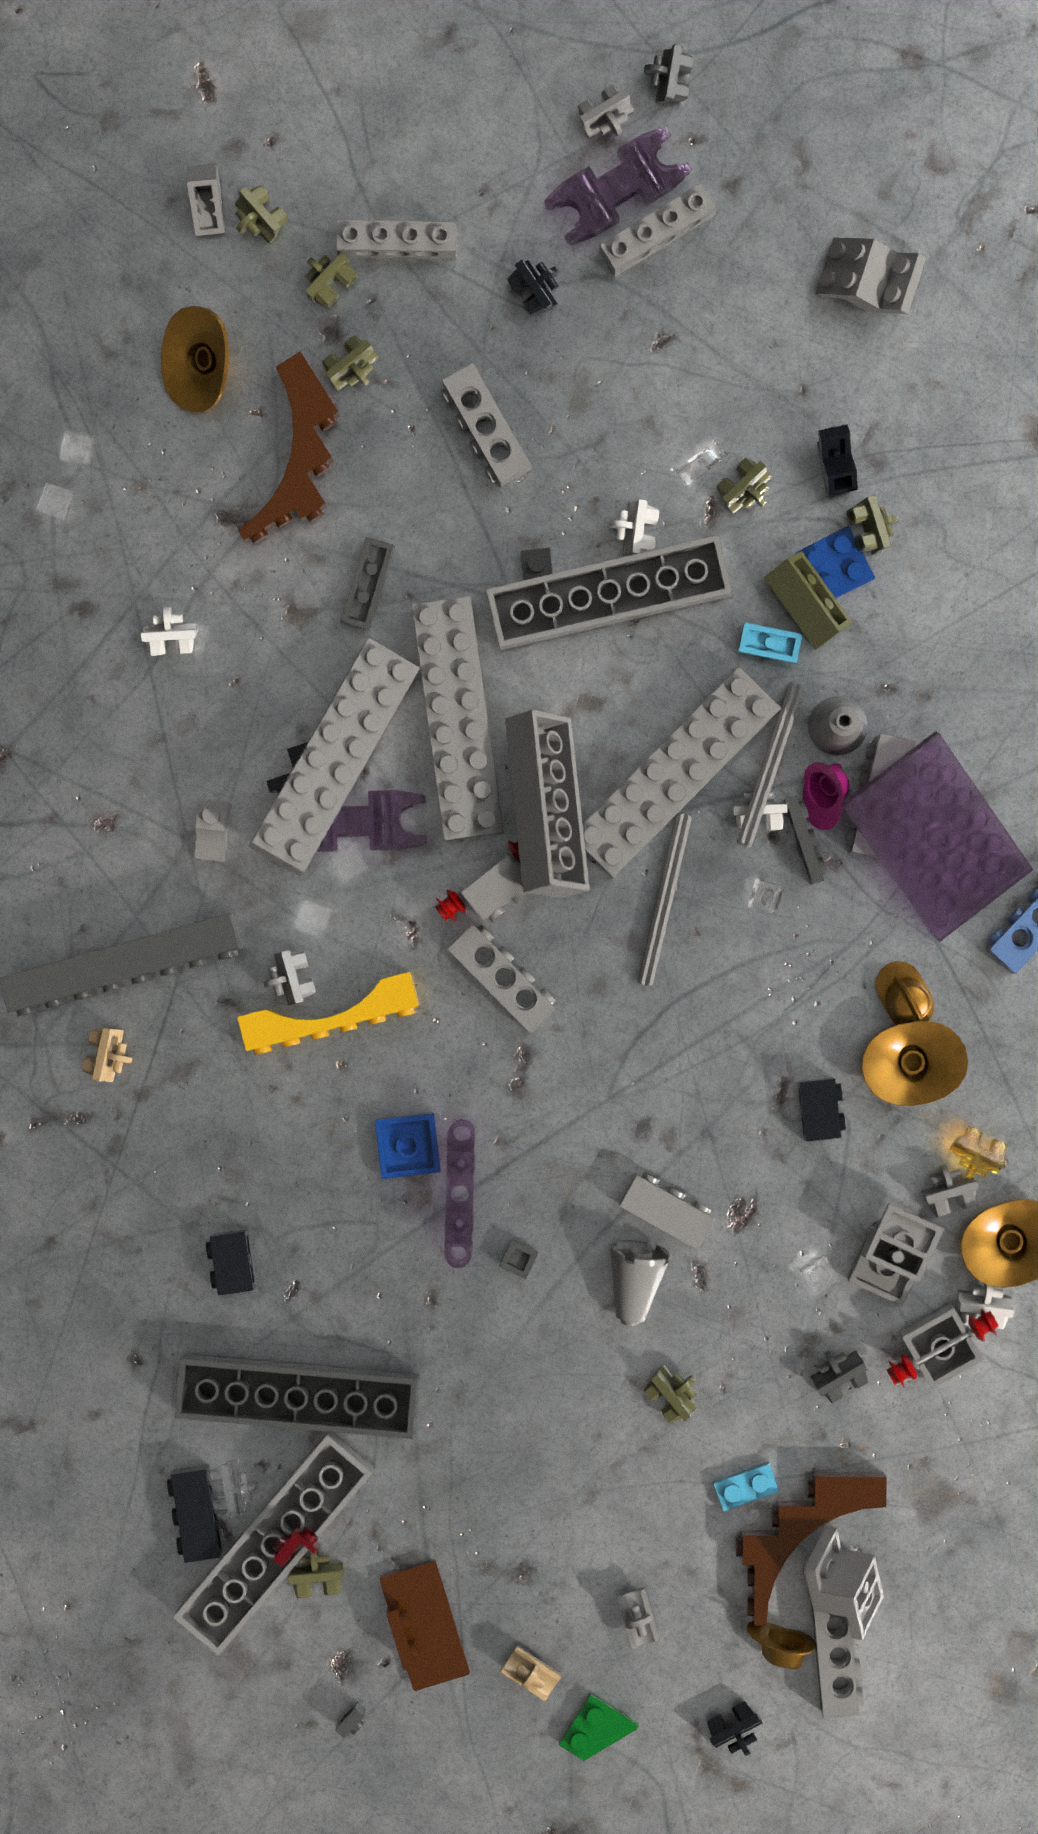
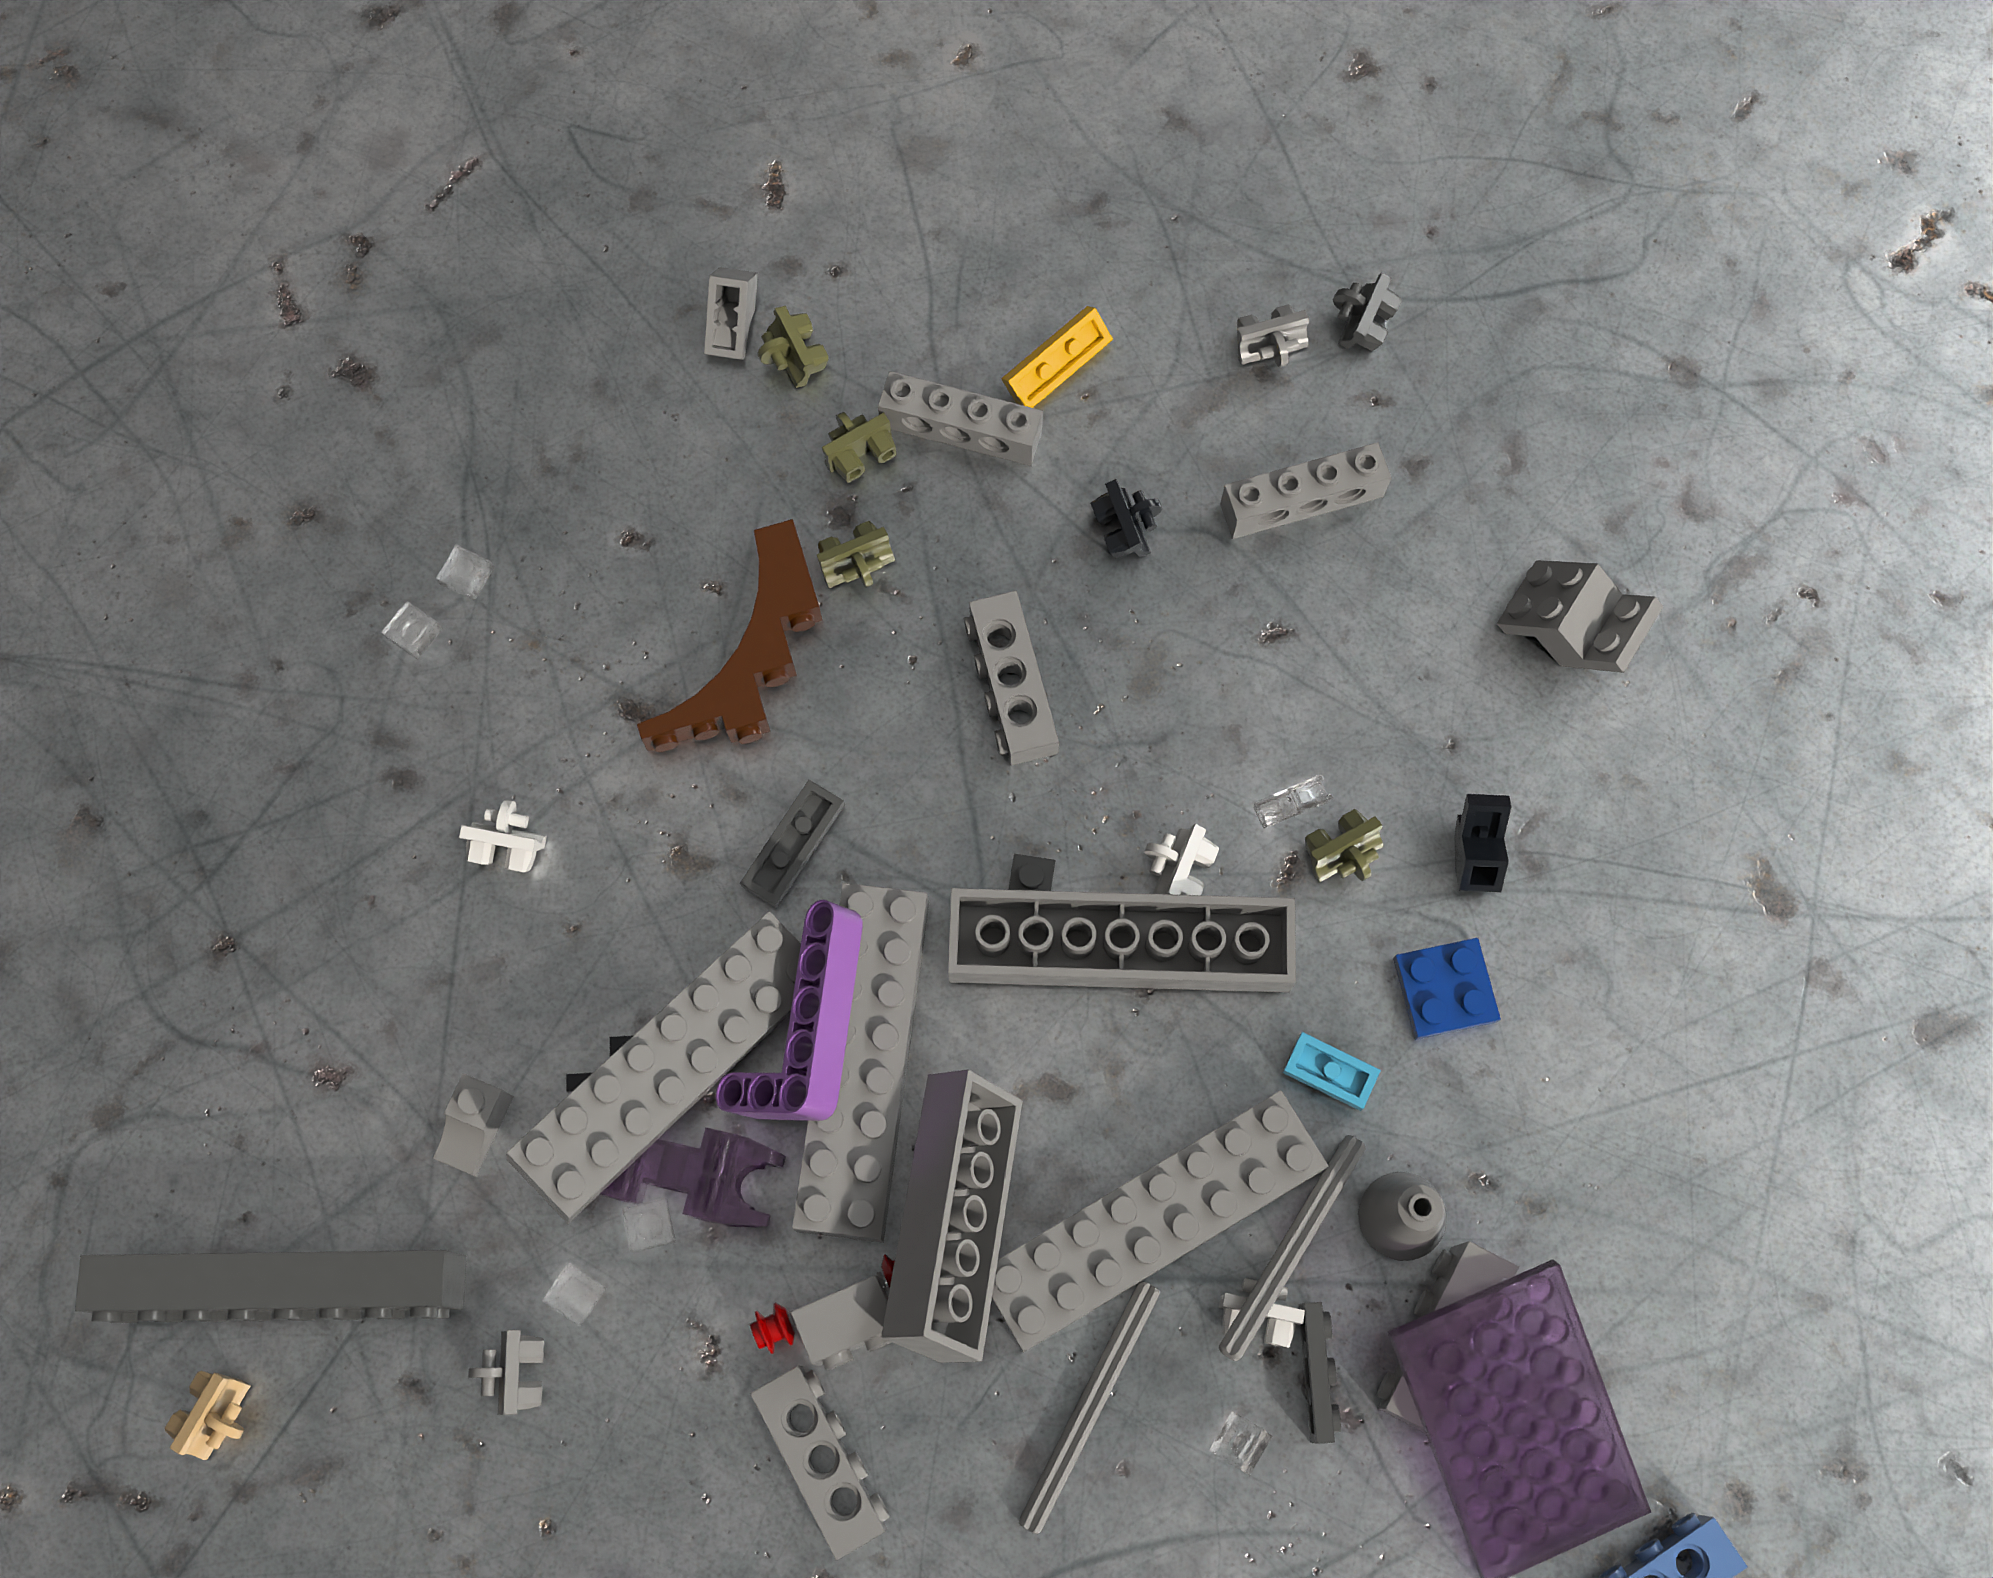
camera: 15 degrees right, 15 degrees down
pearl gold hat [161,306,229,412] -> none
yellow arch [237,972,420,1055] -> none
clear purple piece [544,127,693,245] -> none
olive brick [764,550,853,650] -> none
dark pink piece [803,762,850,830] -> none
olive hips [846,495,899,555] -> none
none -> medium lavender beam [716,900,862,1121]
none -> yellow plate [1001,306,1113,408]

